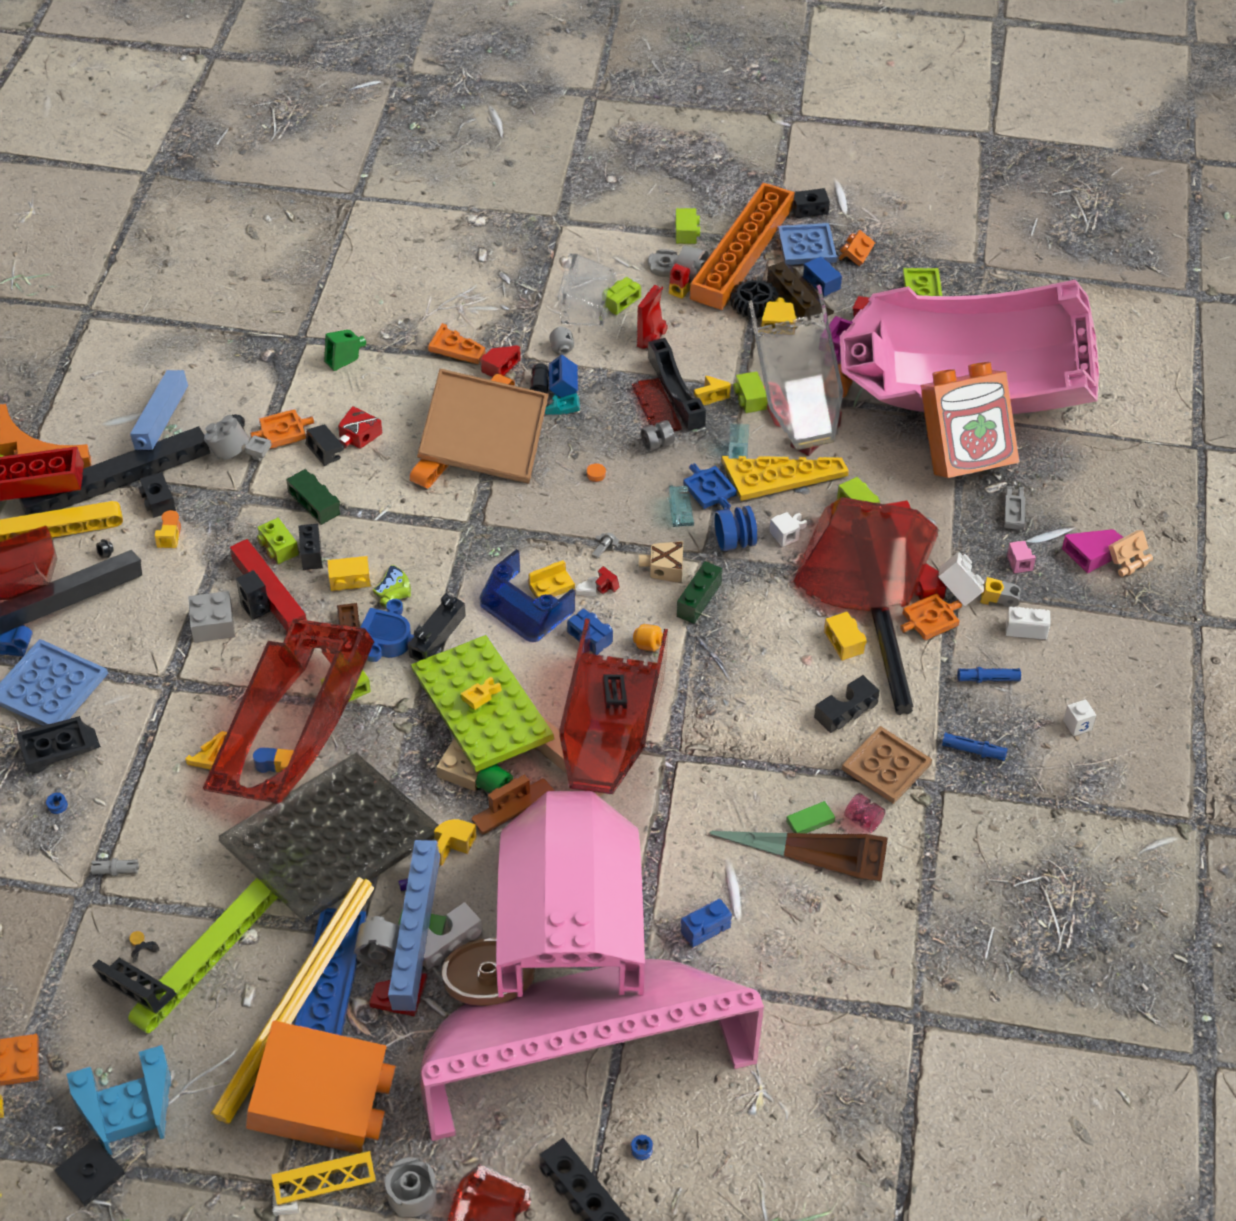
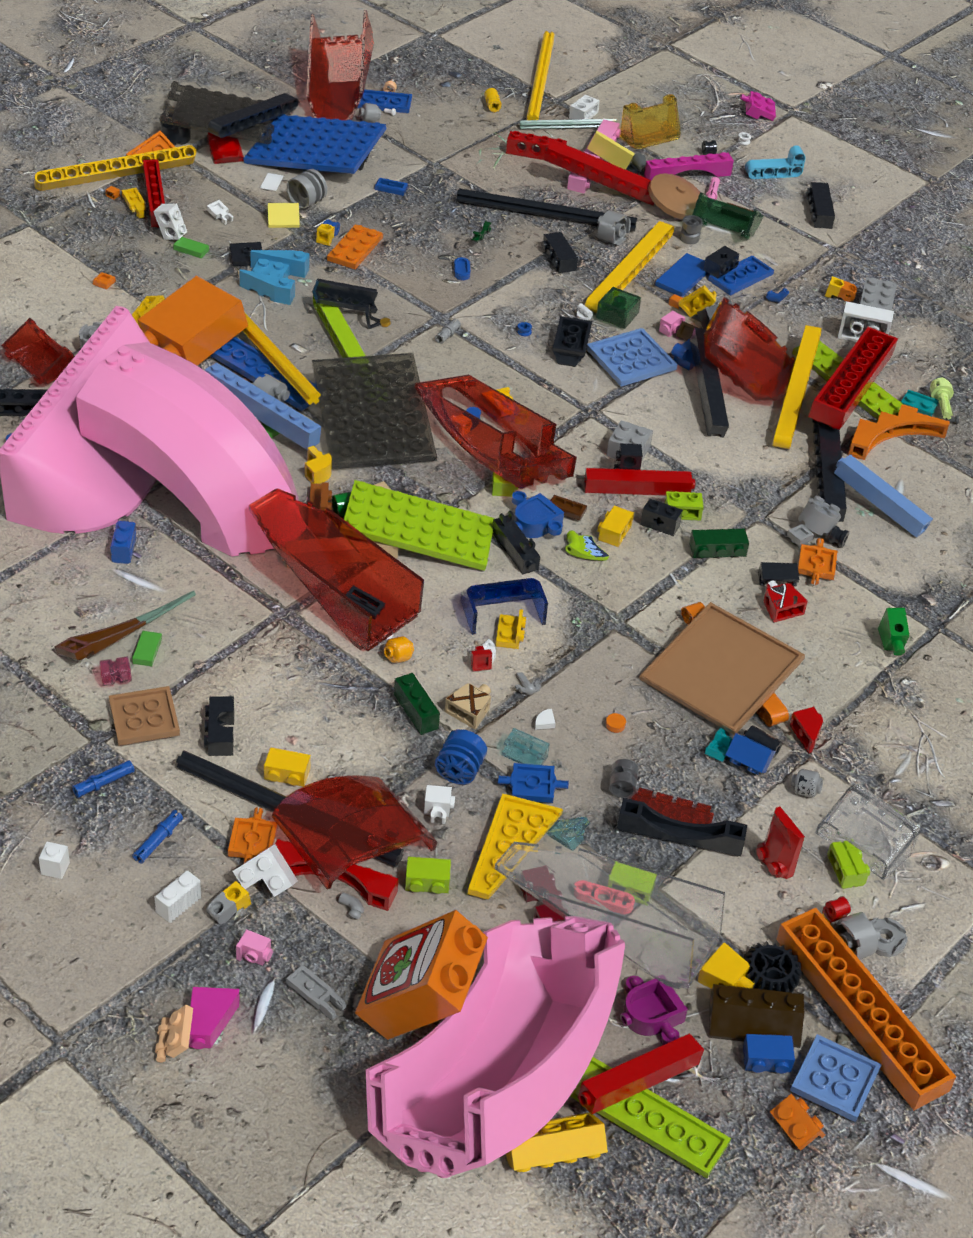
camera: 120 degrees right, 5 degrees down
black plate [96,539,114,558] -> none
black brick [138,472,176,518] -> none
yellow leg [154,510,181,548] -> none
orange wing [428,323,486,364] -> none
yellow plate [461,677,502,710] -> none
blue brick [567,608,613,655] -> none
lime brick [675,208,700,244] -> none
yellow slope [694,376,731,405] -> none
black brick [792,188,830,218] -> none
none -> white tile [535,709,555,730]

